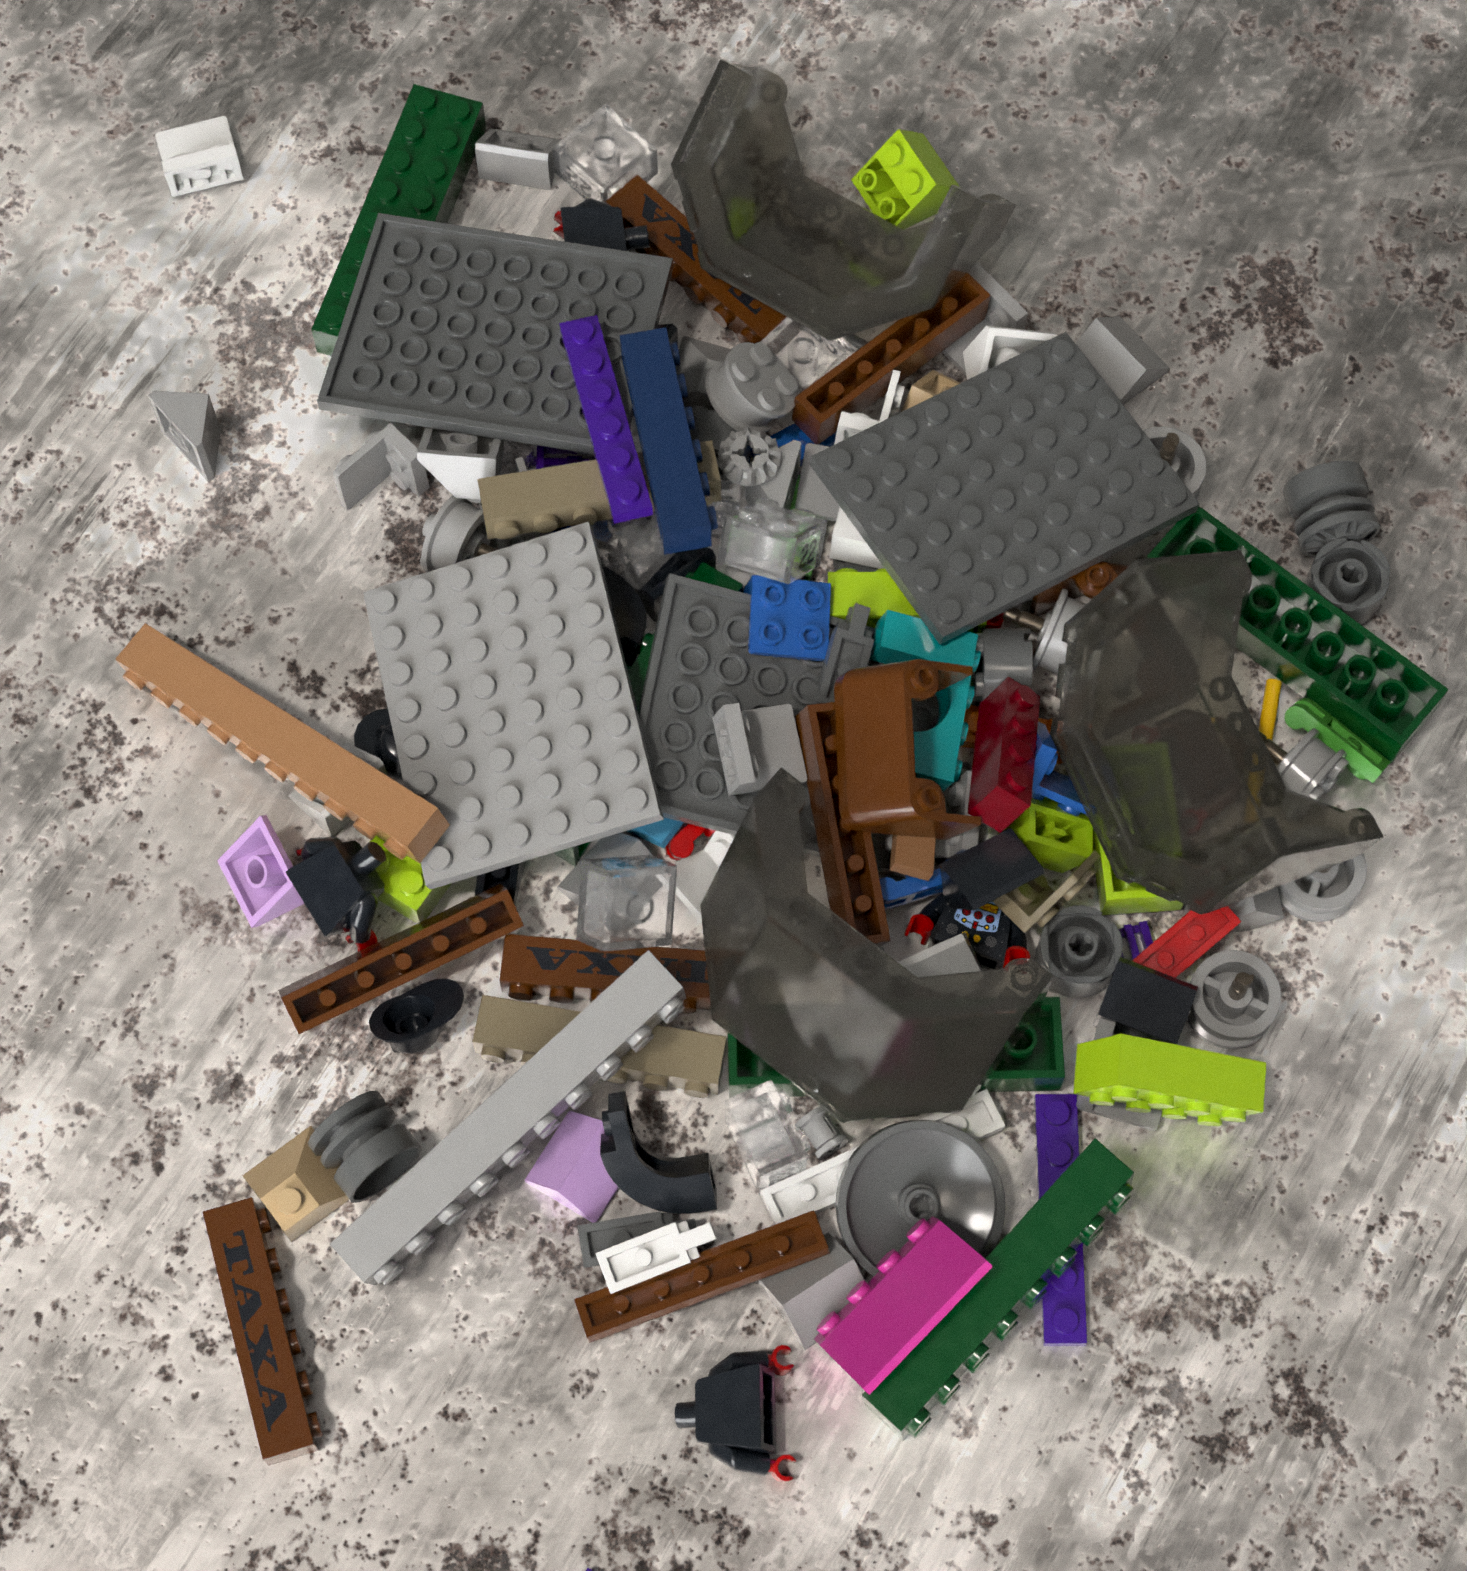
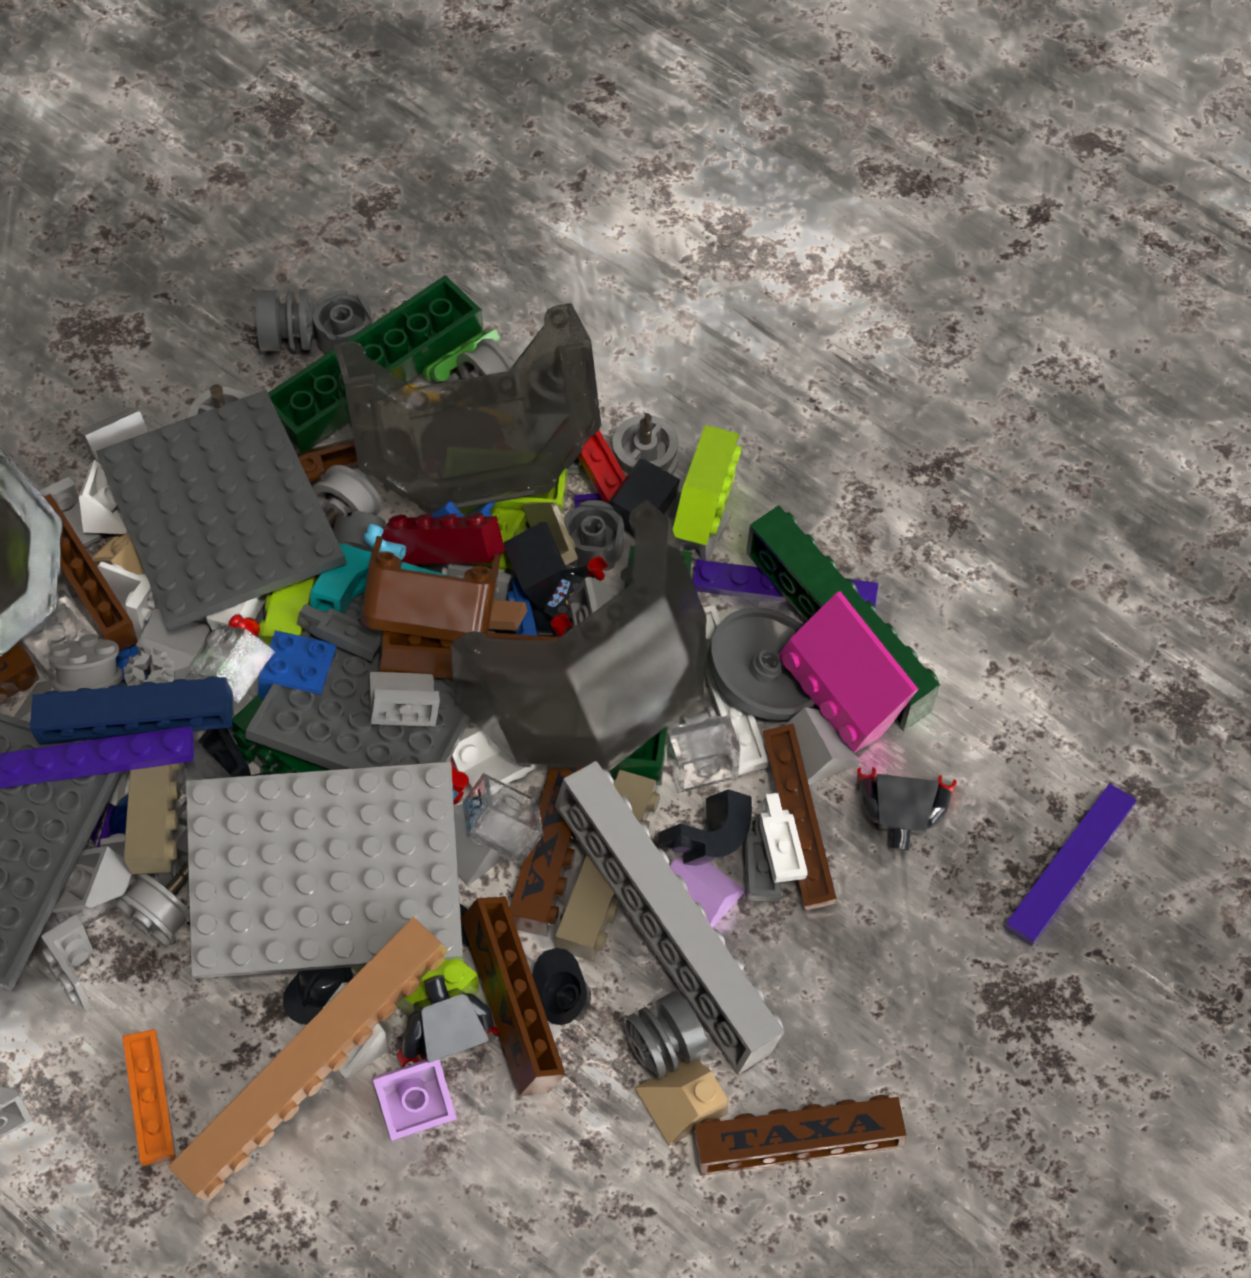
camera: 80 degrees left, 10 degrees down
none -> orange plate [122,1029,176,1166]
none -> red arm [228,614,260,648]
none -> medium azure arm [363,524,406,560]

